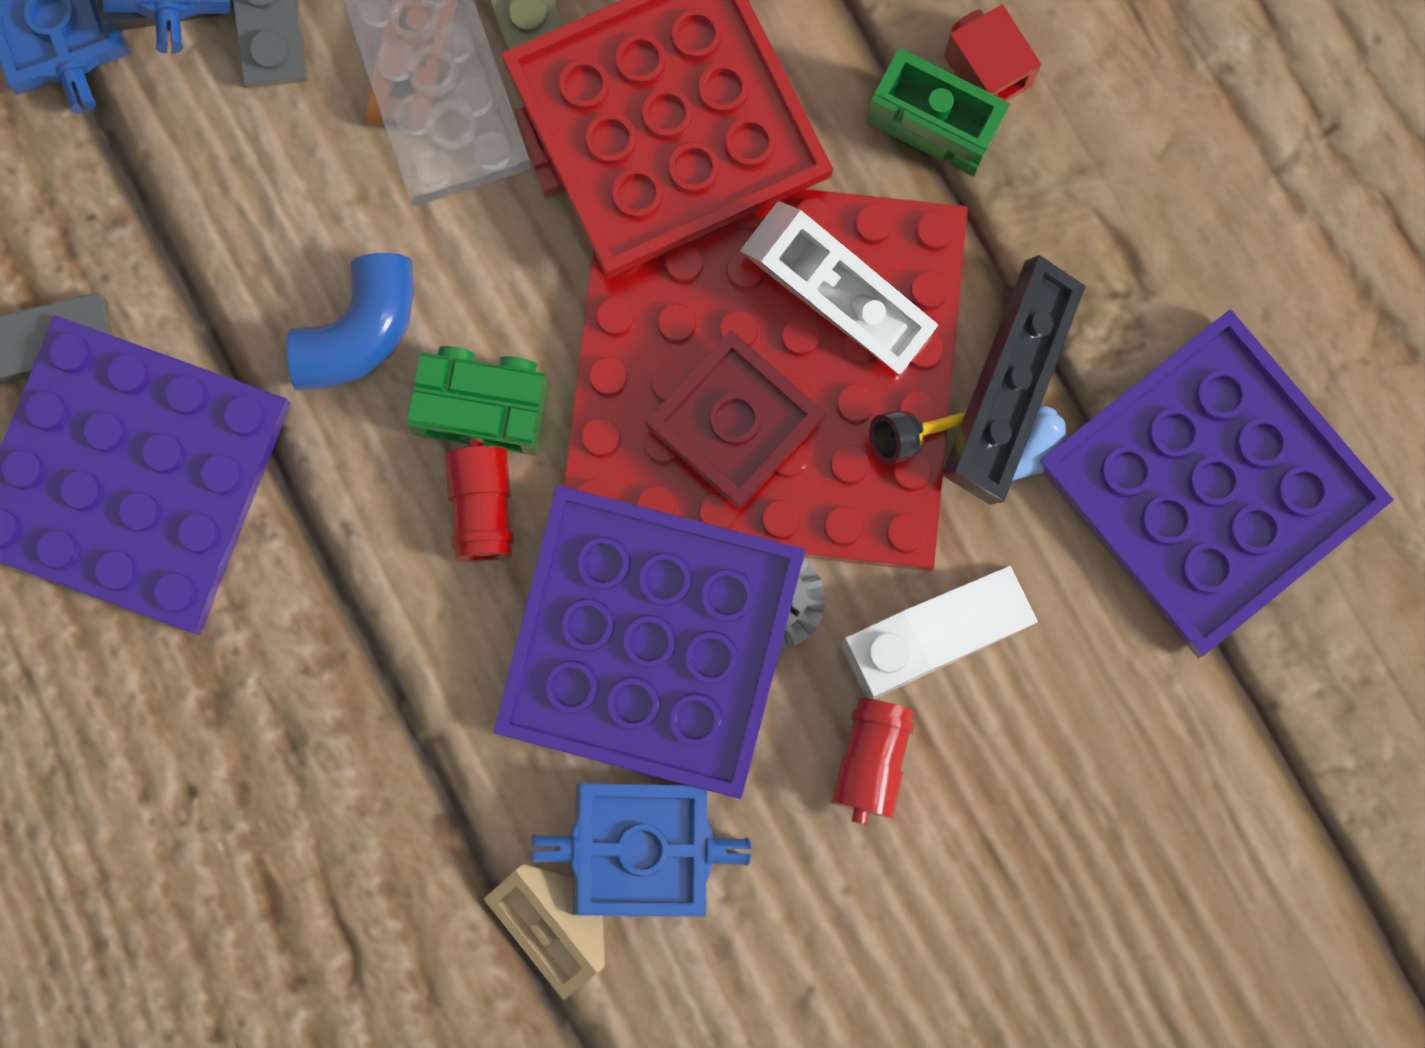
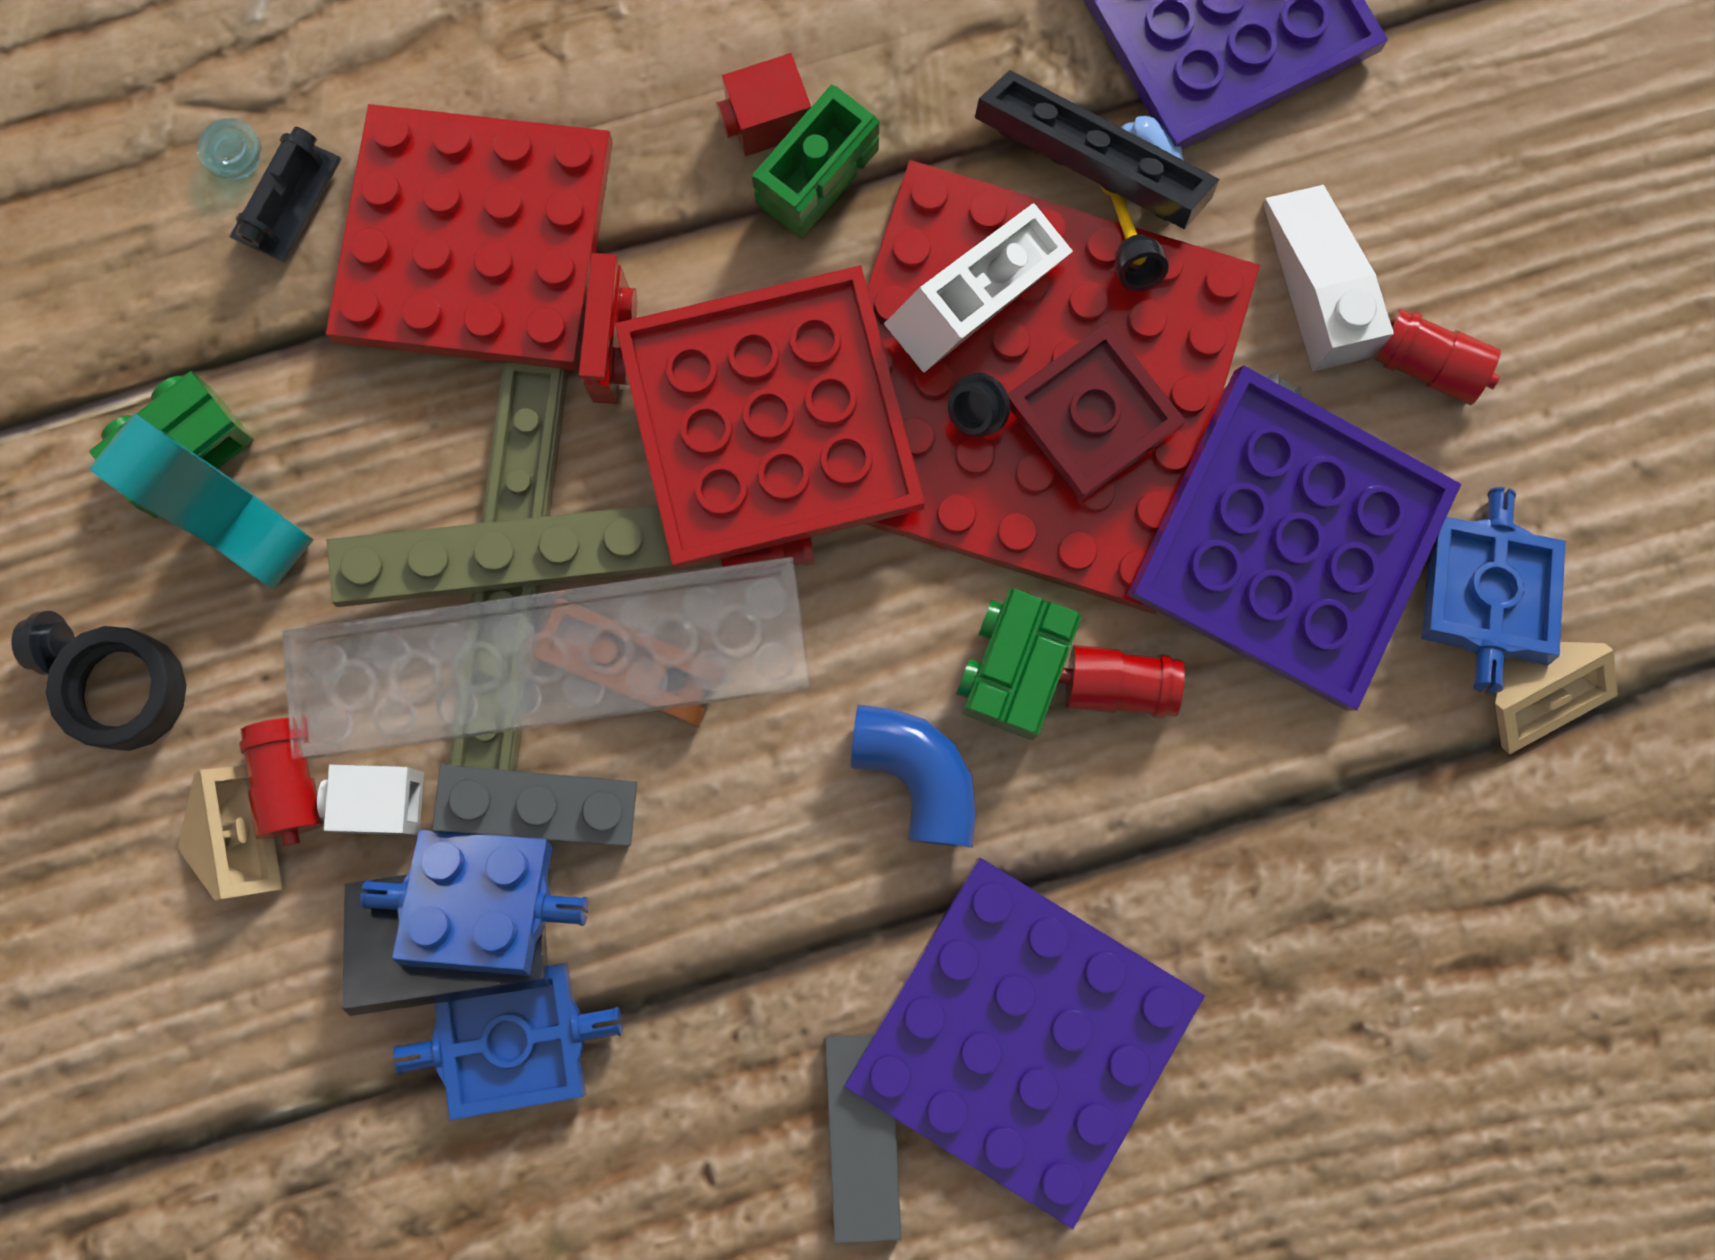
camera: 75 degrees left, 0 degrees up
none -> black plate [948,372,1010,437]

